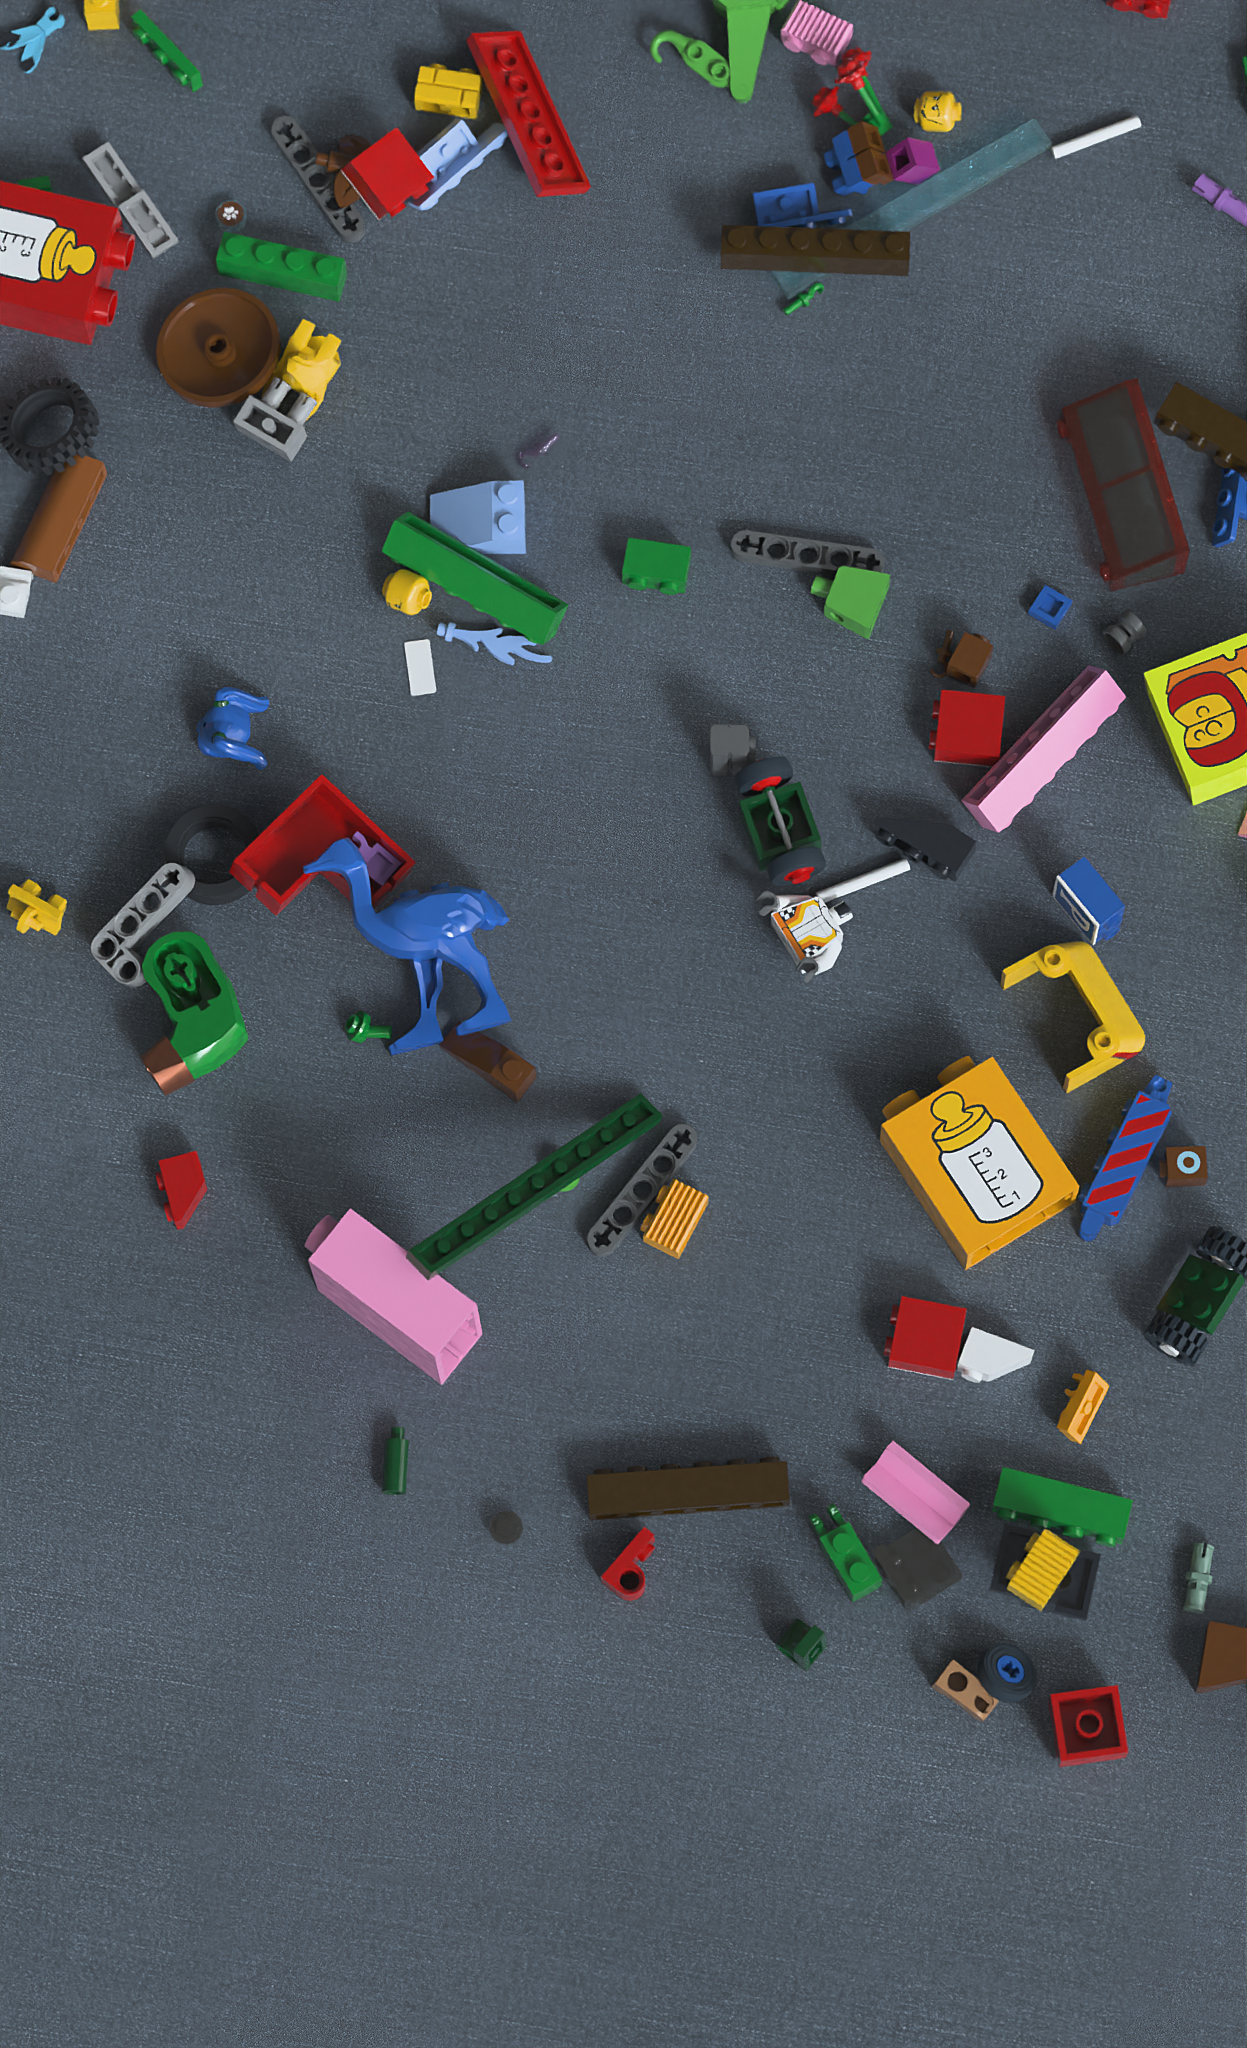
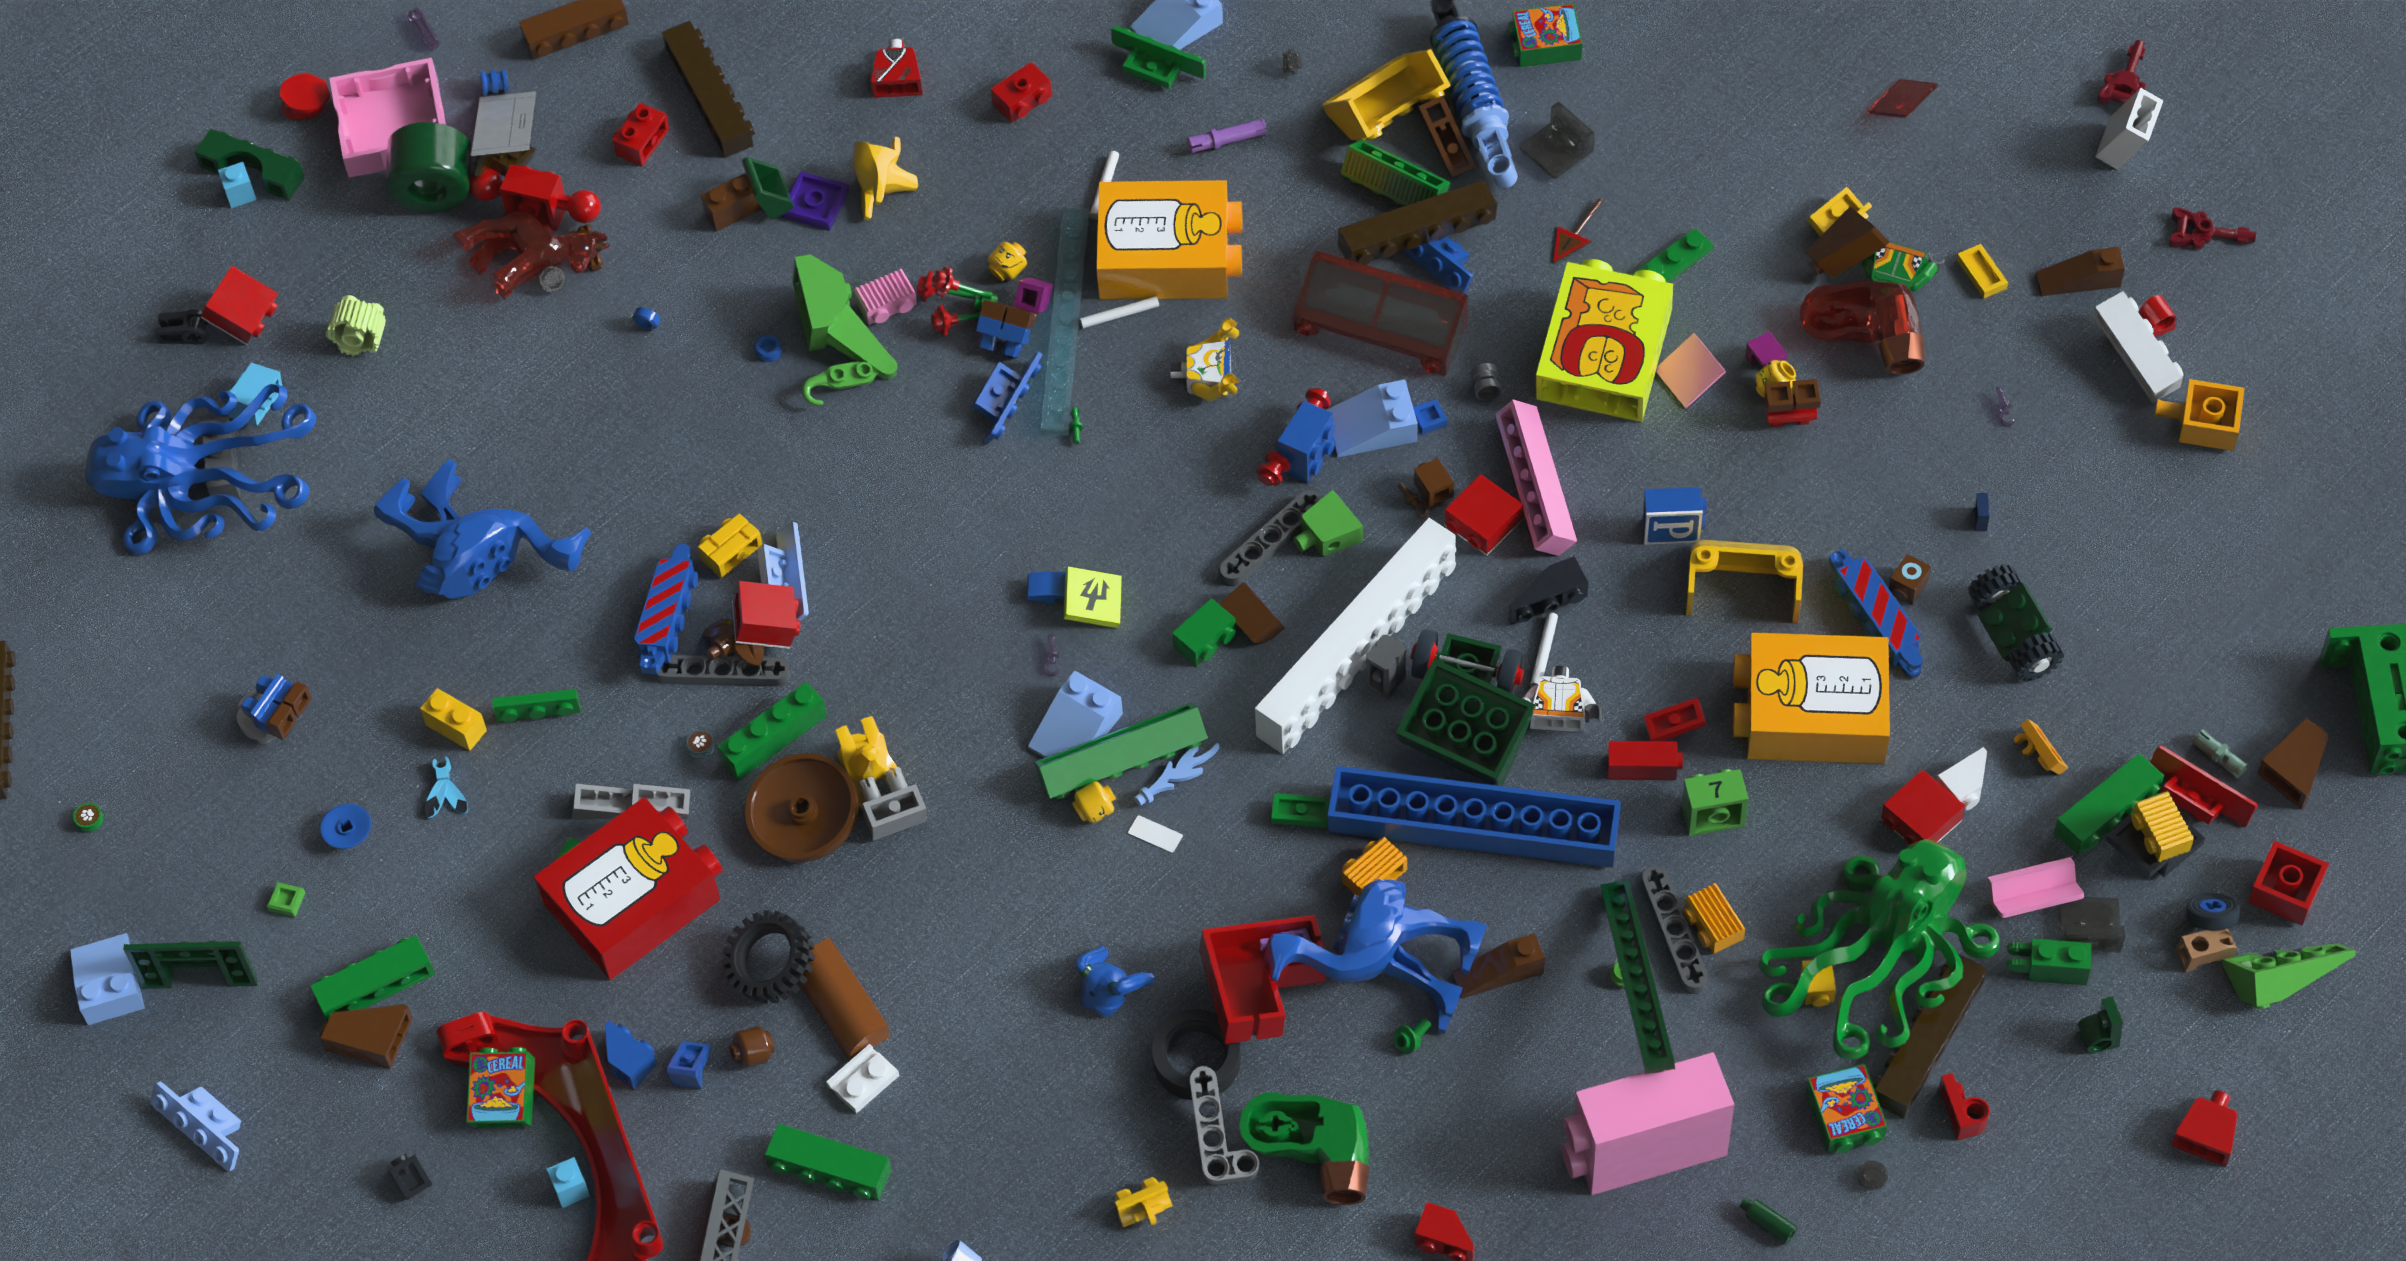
camera: 55 degrees left, 15 degrees down
red plate [466,31,591,197] -> none
dark brown brick [721,225,911,276] -> none
none -> blue hinge [634,543,698,674]
none -> blue slope [1026,571,1065,604]
none -> neon yellow tile [1064,567,1121,628]
none -> white bar [1080,296,1159,328]
none -> light orange brick [1097,180,1242,300]
none -> torso [1171,318,1239,402]
none -> reddish brown brick [1219,582,1285,643]
none -> white brick [1255,518,1456,754]
none -> blue brick [1256,388,1336,486]
none -> green plate [1271,793,1331,828]
none -> light blue slope [1327,380,1418,457]
none -> blue brick [1328,766,1621,868]
none -> light orange brick [1342,837,1407,896]
none -> dark green slope [1396,659,1536,786]
none -> red brick [1607,741,1683,780]
none -> red plate [1644,697,1707,741]
none -> bright green brick [1681,769,1749,836]
none -> green animal [1758,839,2000,1060]
none -> yellow brick [1797,960,1836,1007]
none -> brick [1806,1064,1887,1153]
none -> red bracket [2150,745,2258,827]
none -> red torso [2172,1090,2238,1167]
none -> bright green wedge [2222,943,2356,1009]

